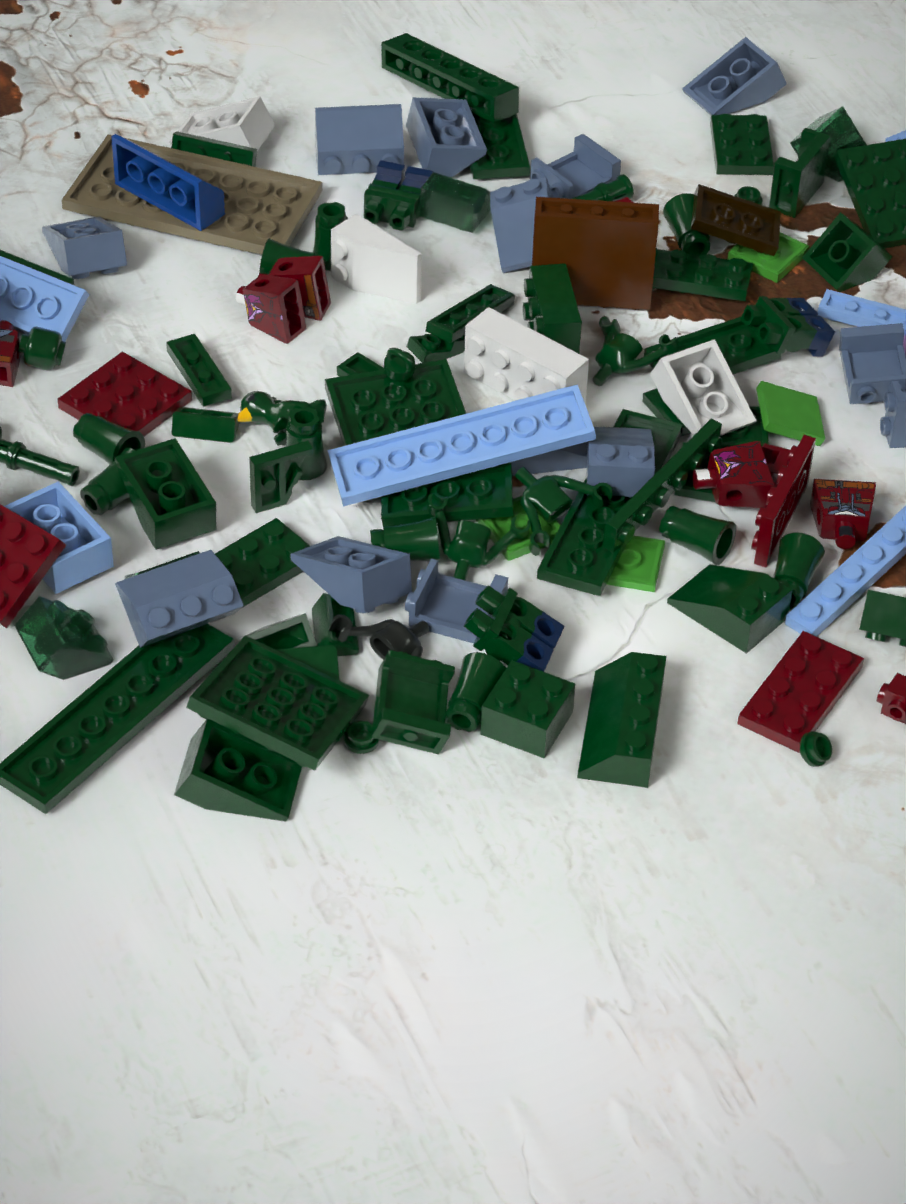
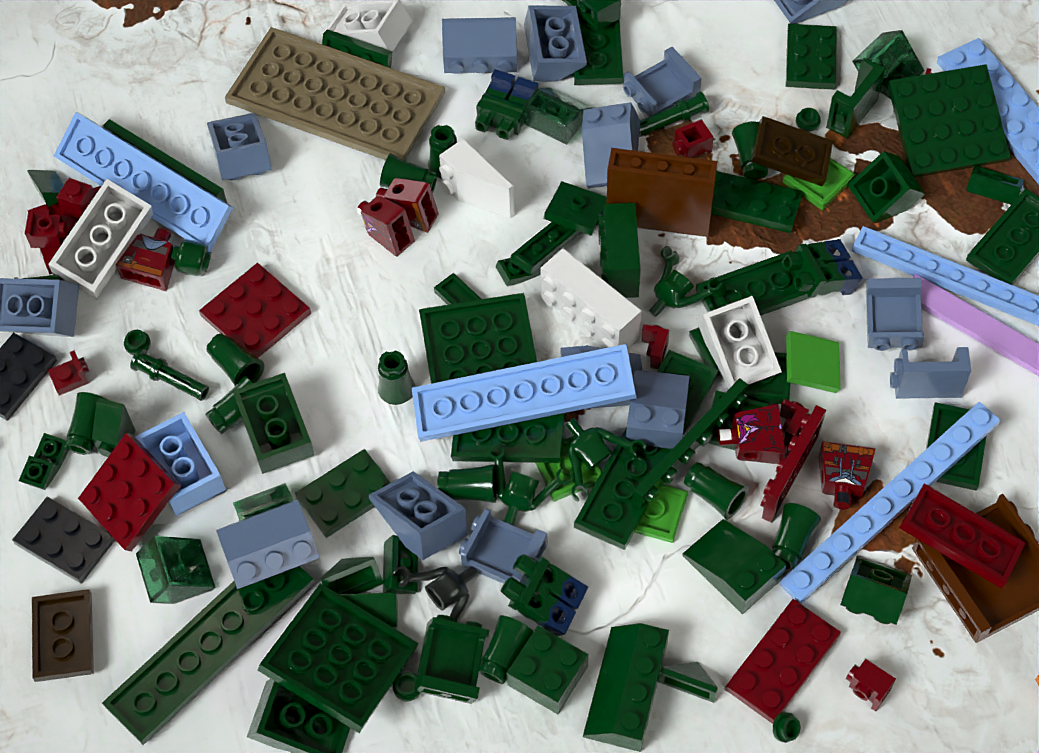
camera: 10 degrees right, 15 degrees up
blue slope [111,134,225,231] -> none
dark green plate [166,333,232,407] -> none
dark green slope [171,407,240,443] -> none
dark green animal [237,391,327,446] -> none
dark green wing [249,441,313,513] -> none
dark green tile [384,348,415,381] -> none
none -> dark green plate [543,181,607,236]
none -> dark red bracket [642,324,669,370]
none -> dark green slope [658,662,718,703]

